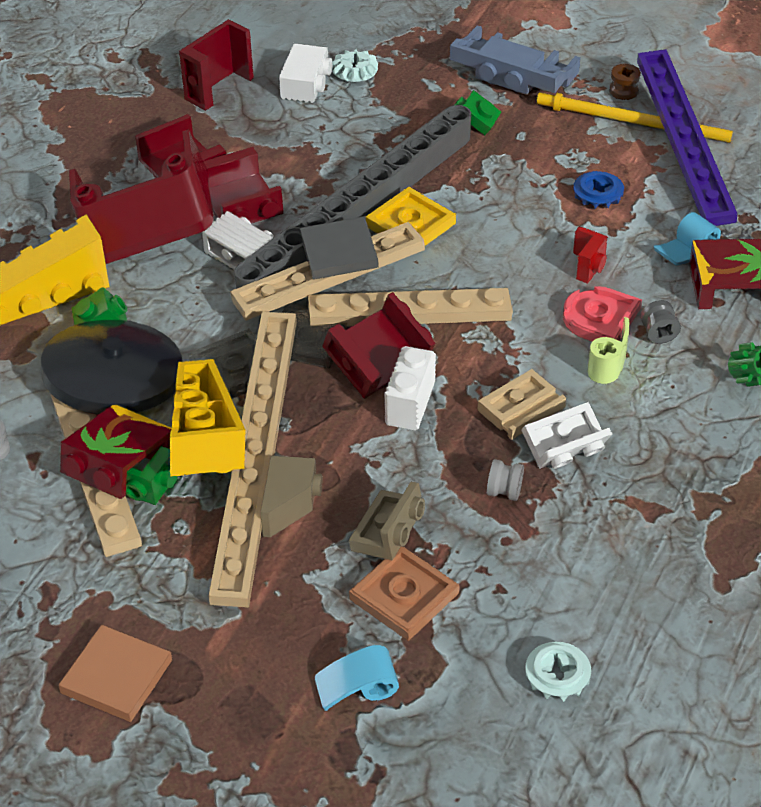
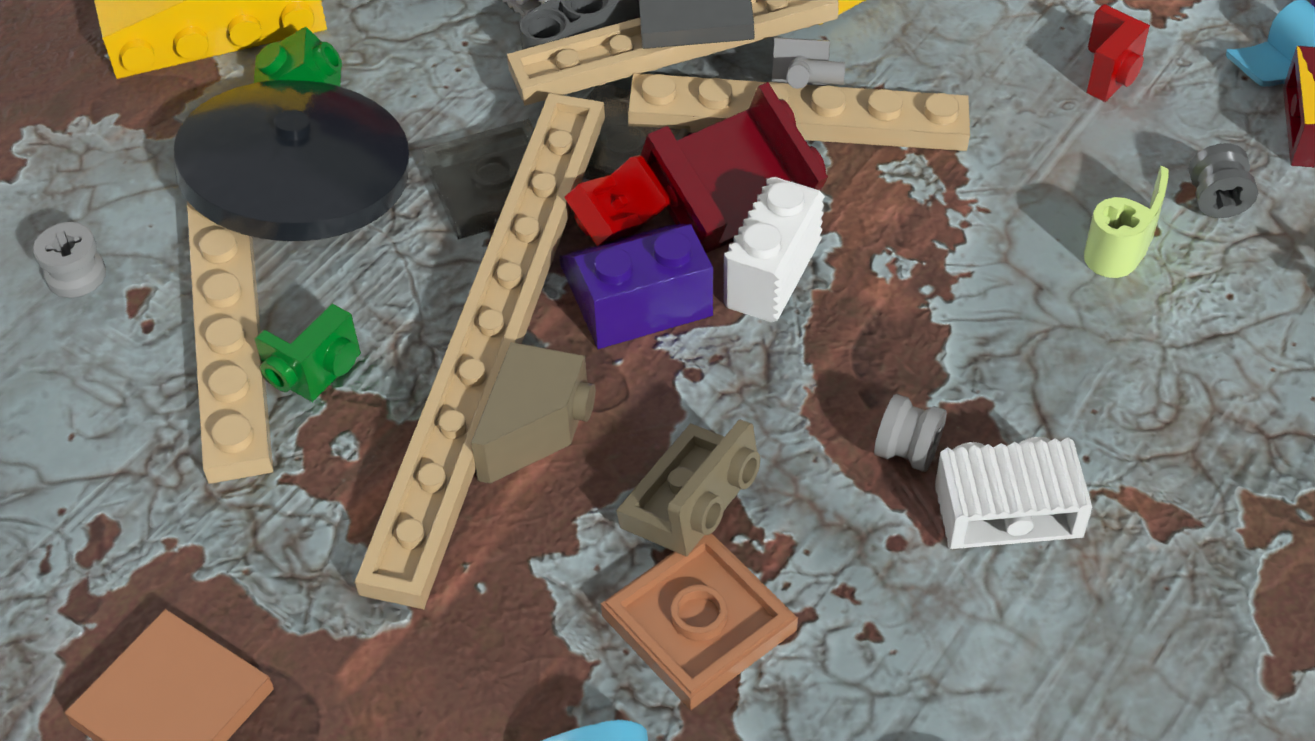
camera: 10 degrees right, 5 degrees up
dark red panel [60,405,172,499] -> none
yellow wedge [170,359,245,477] -> none
tan plate [478,369,566,440] -> none
white bracket [521,402,613,469] -> none
coral tile [563,286,642,342] -> none
none -> dark purple slope [559,224,713,349]
none -> red bracket [564,155,671,246]
none -> light grey arm [772,37,845,89]
none -> white brick [935,437,1092,549]

